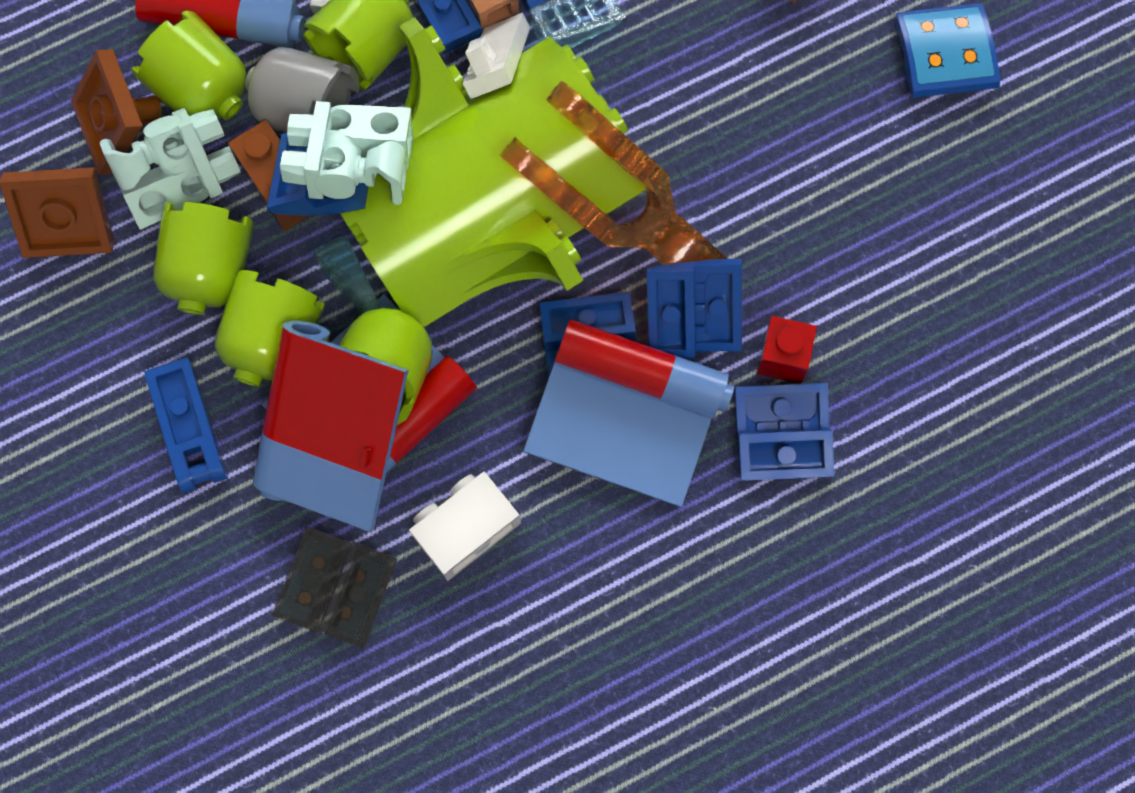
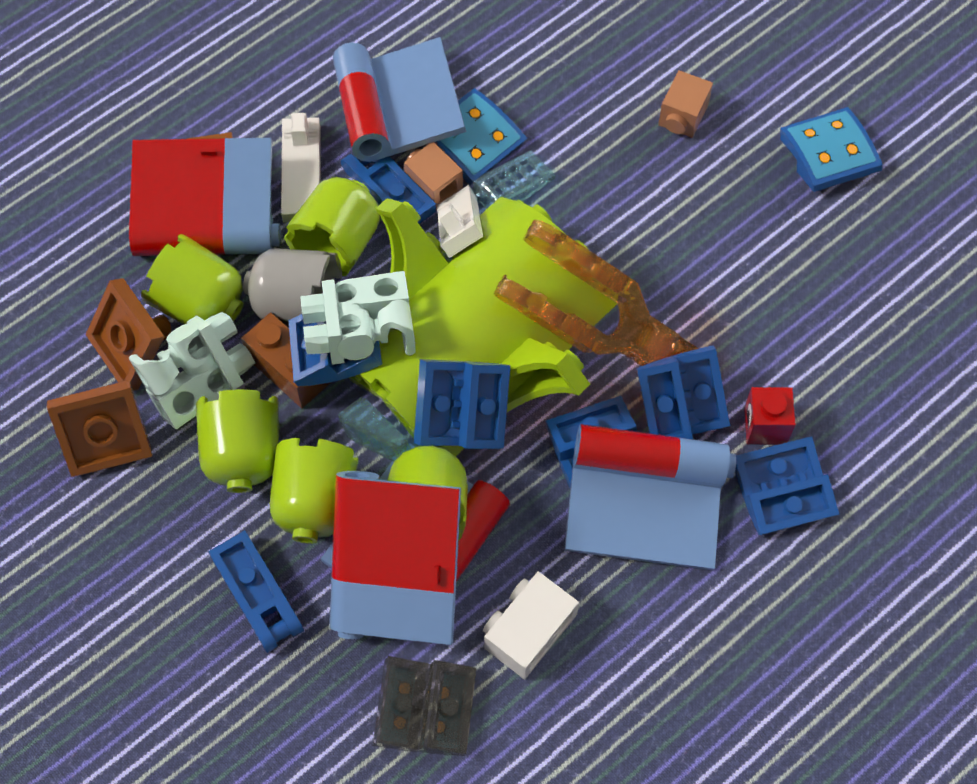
camera: 15 degrees left, 10 degrees down
none -> blue slope [414,359,510,449]

